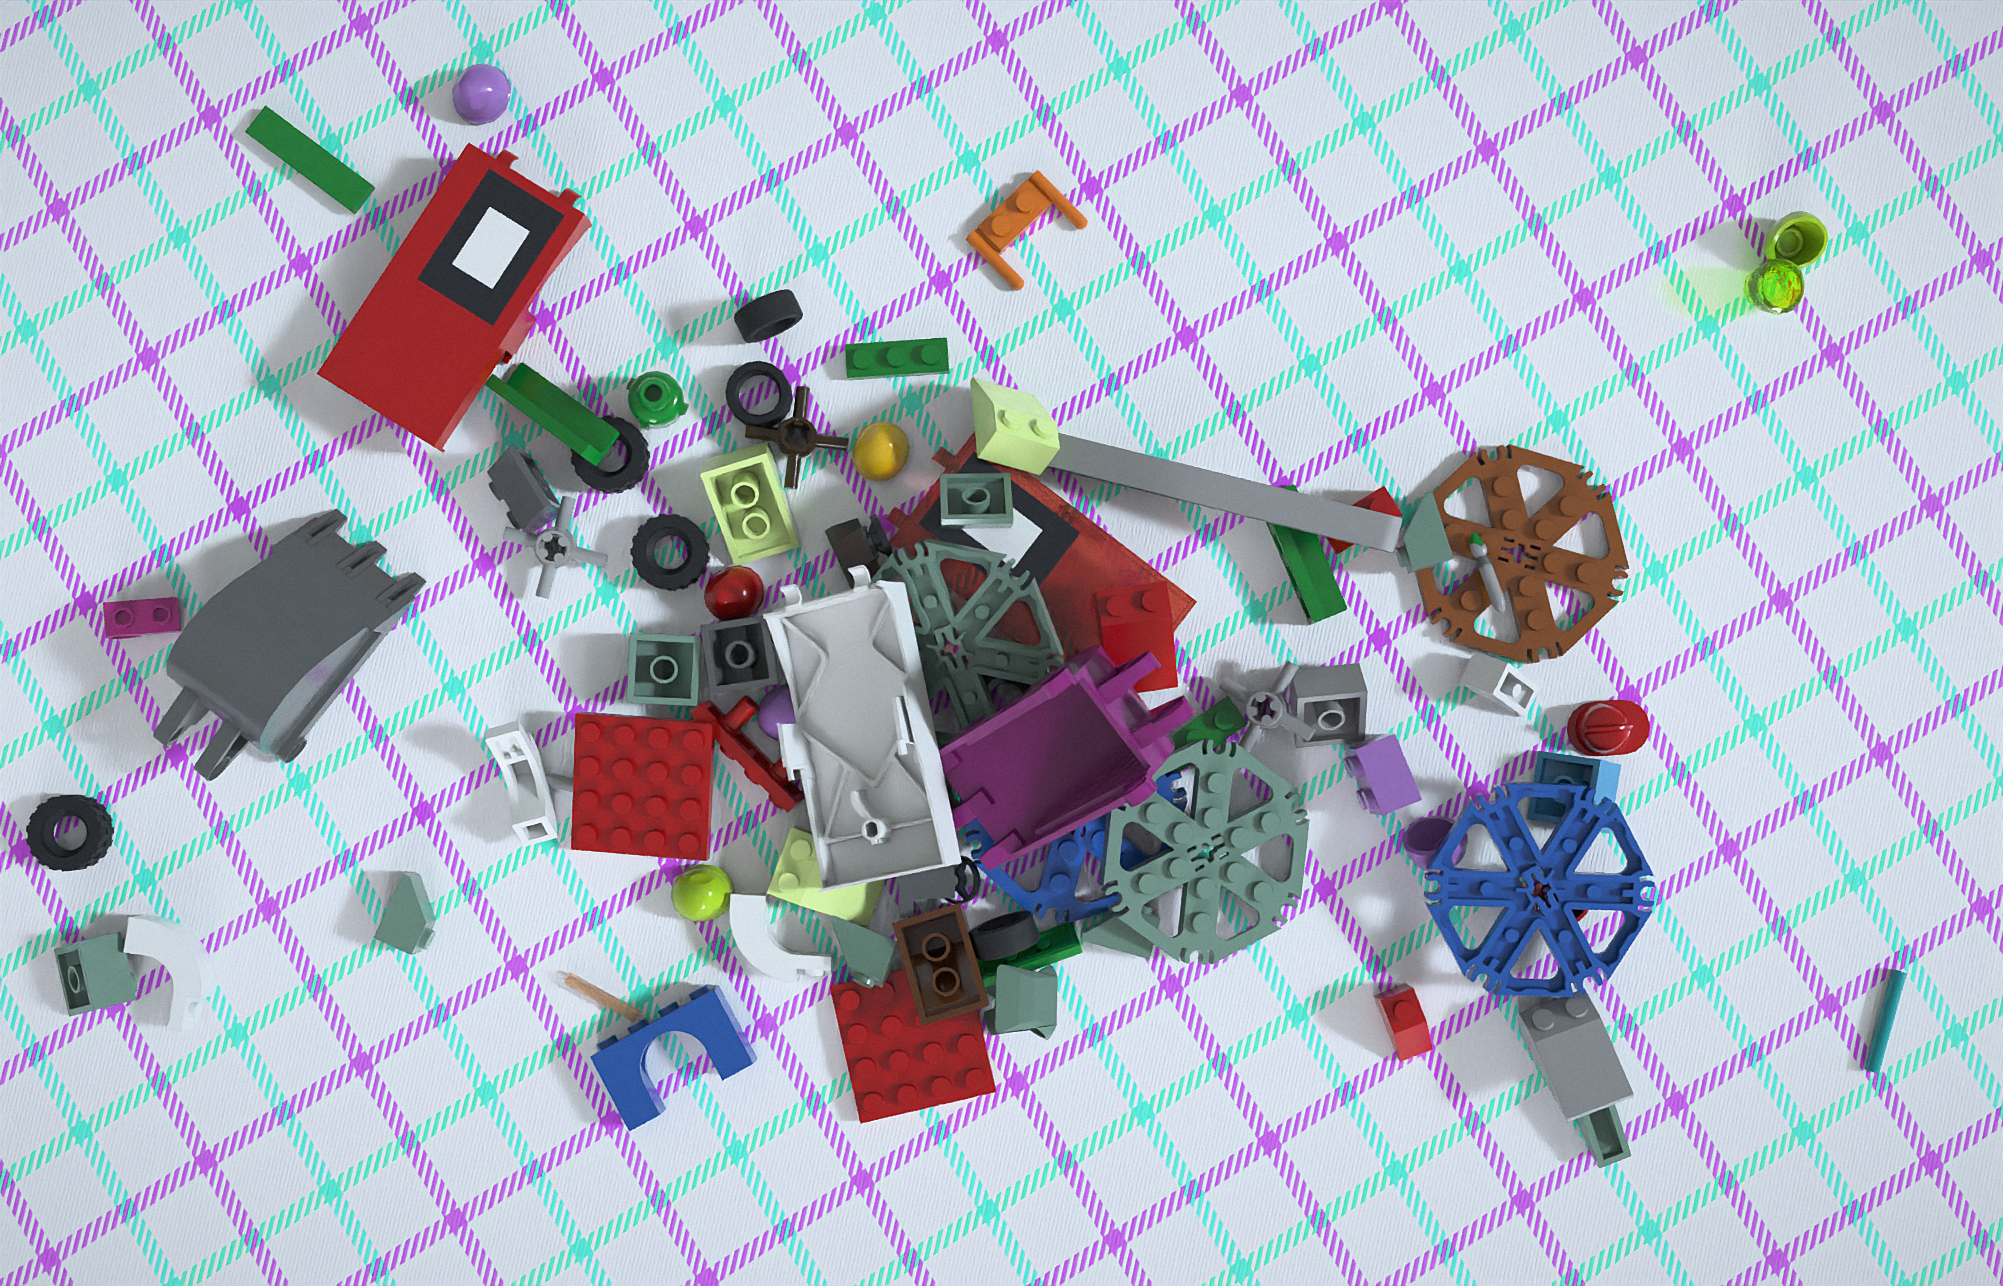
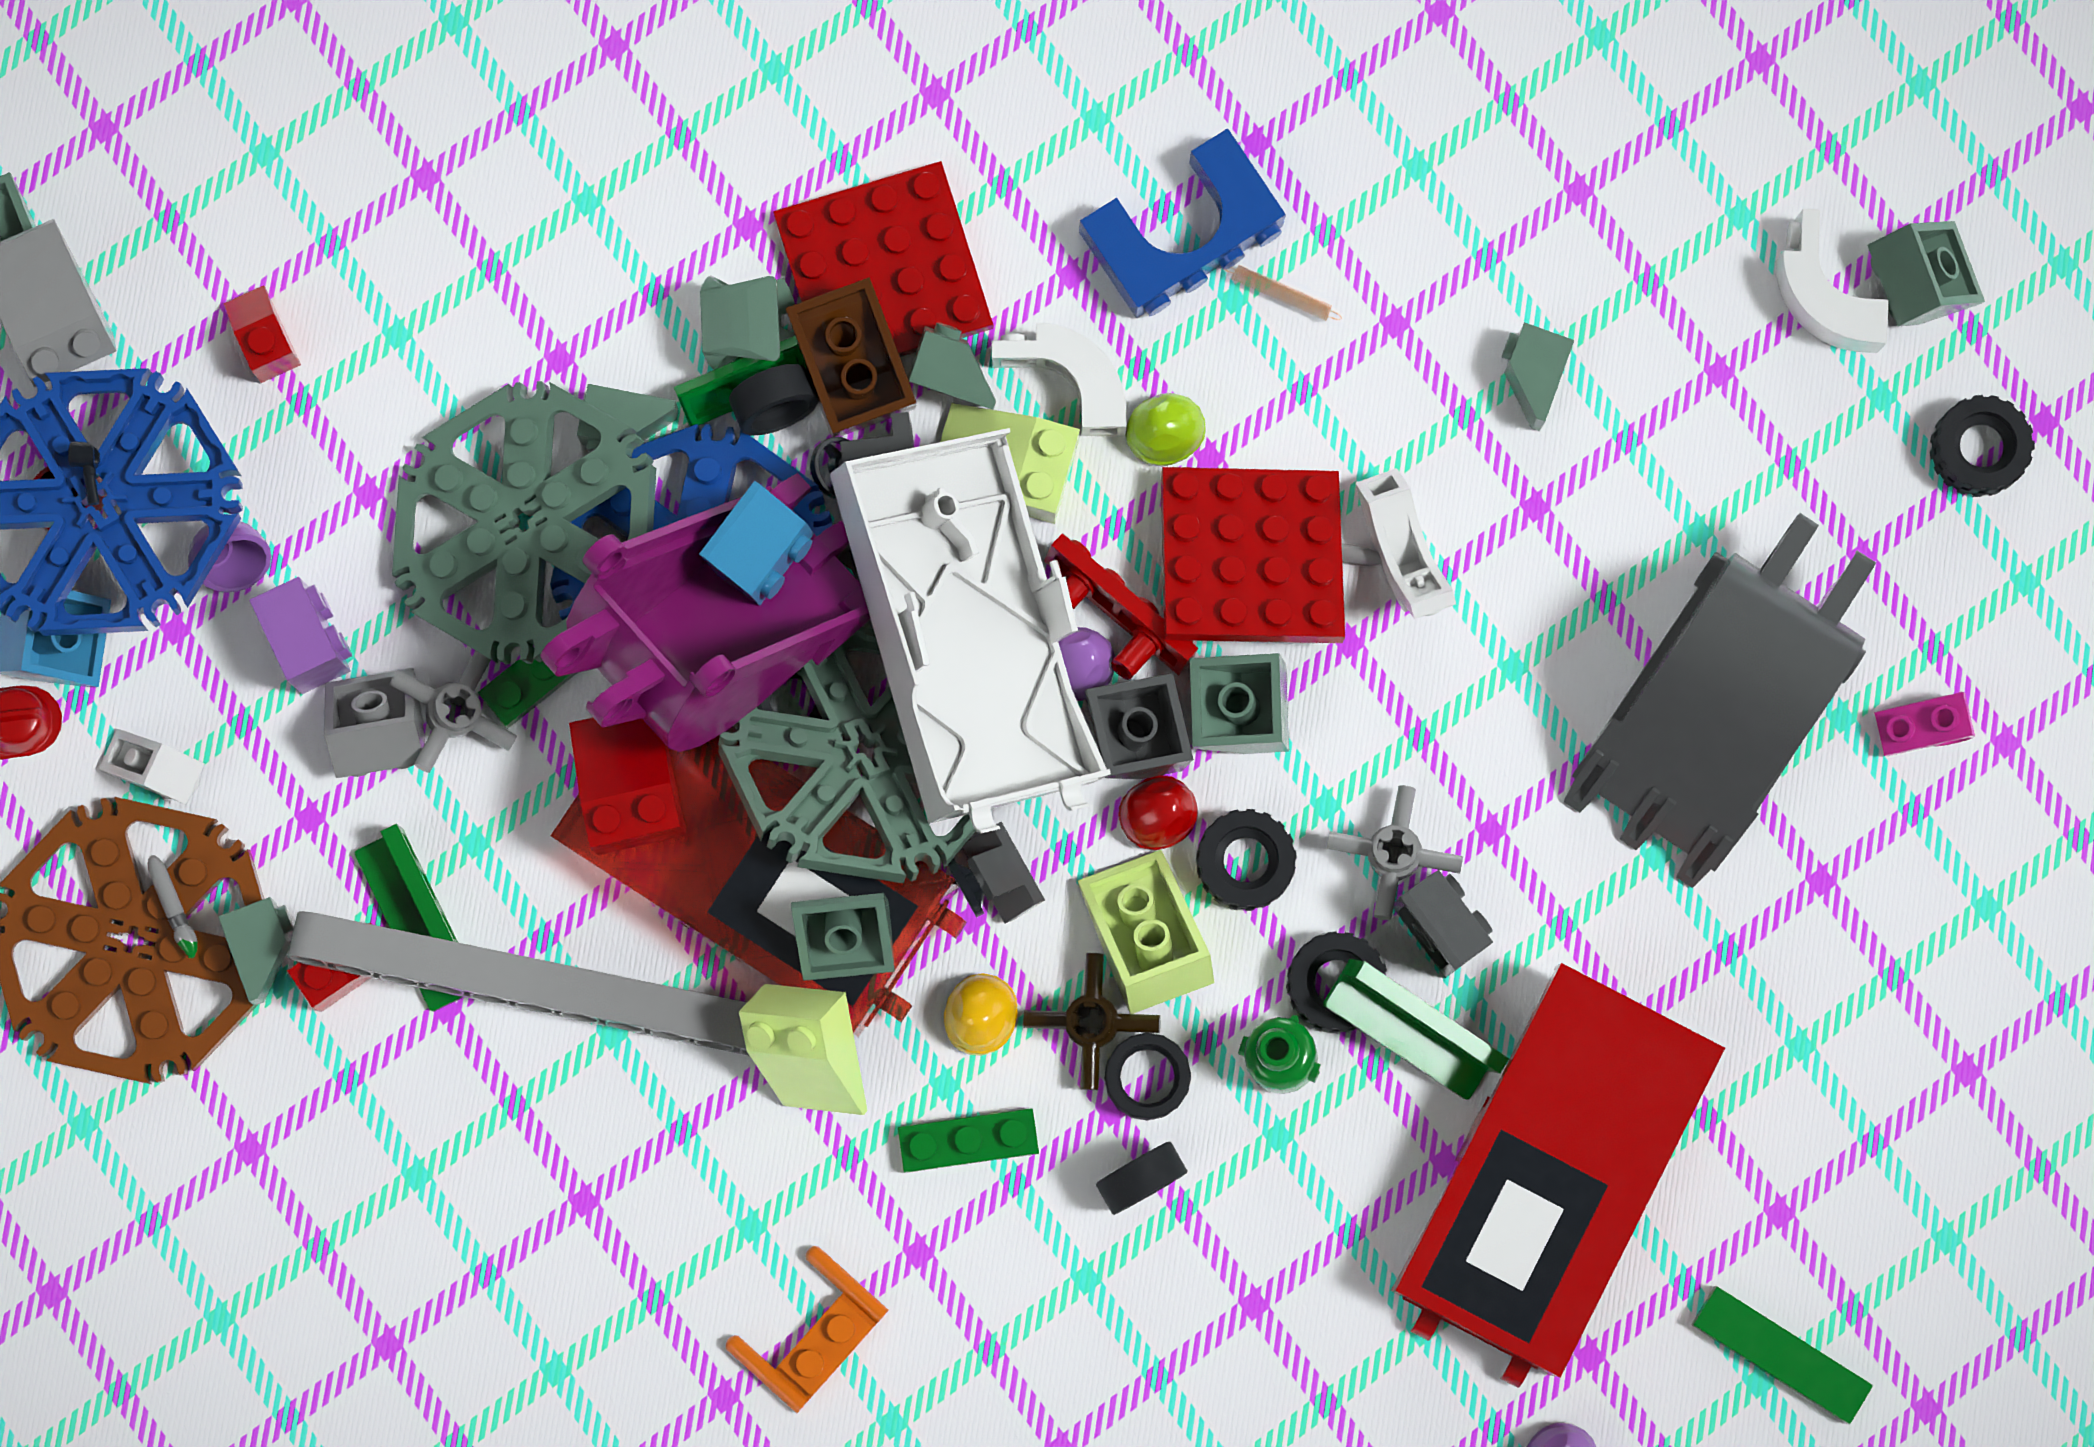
camera: 165 degrees right, 5 degrees down
none -> black hand [68,441,100,506]
none -> dark azure slope [699,480,814,606]

